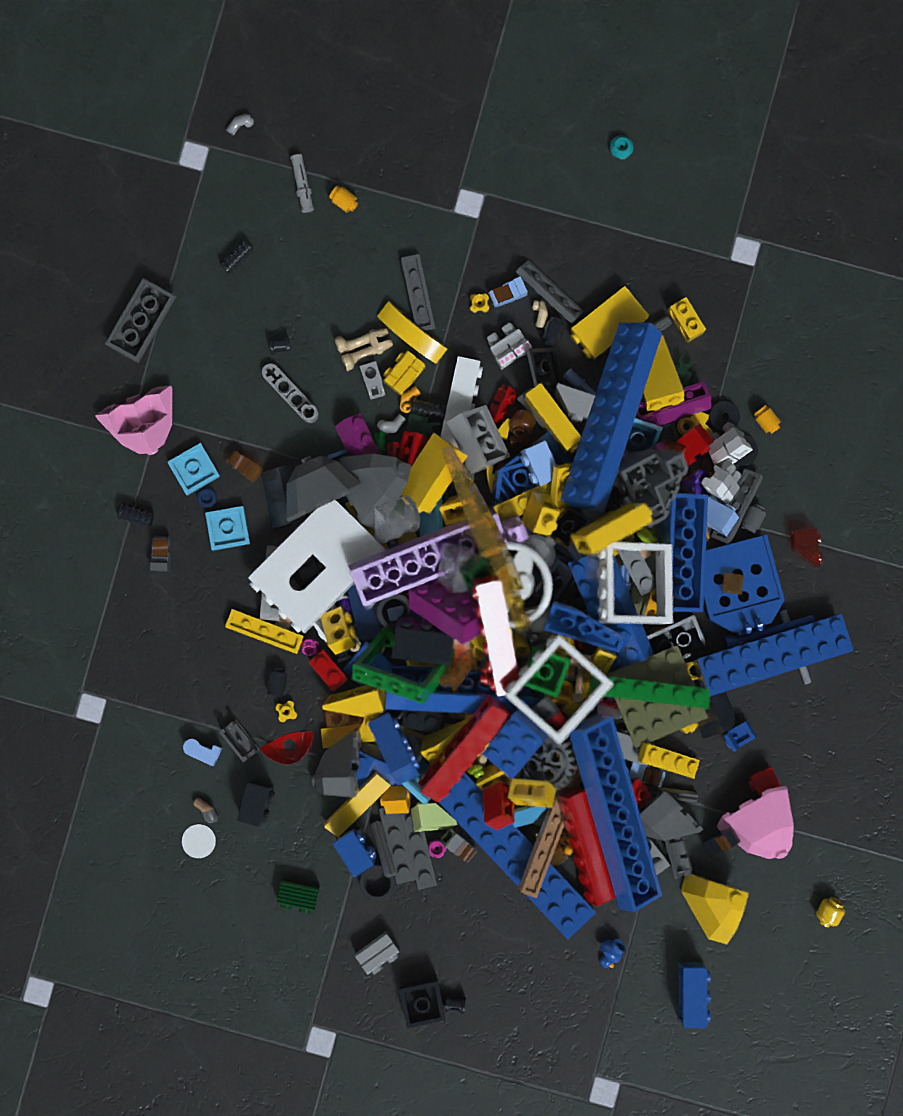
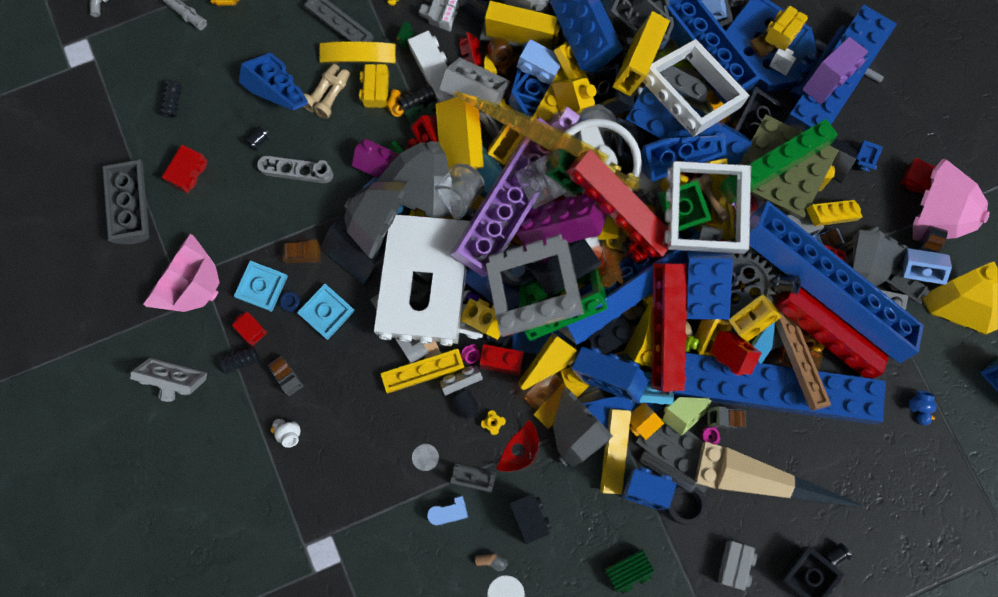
camera: 35 degrees left, 10 degrees down
light grey leg [359,361,385,400] -> none
light grey arm [377,414,406,433] -> none
none -> light grey plate [130,358,207,402]
none -> red brick [162,145,207,194]
none -> red brick [232,312,268,346]
none -> blue wedge [239,52,308,111]
none -> white animal [270,419,301,448]
none -> dark green plate [397,21,414,48]
none -> clear sticker [412,444,439,471]
none -> light grey plate [439,366,483,395]
none -> light grey hinge [486,234,584,337]
none -> tan plate [695,442,862,507]
none -> yellow brick [765,6,808,51]
none -> white tile [769,48,796,75]
none -> black bush [774,274,801,294]
none -> medium lavender wedge [802,37,868,104]
none -> light blue brick [902,248,952,285]

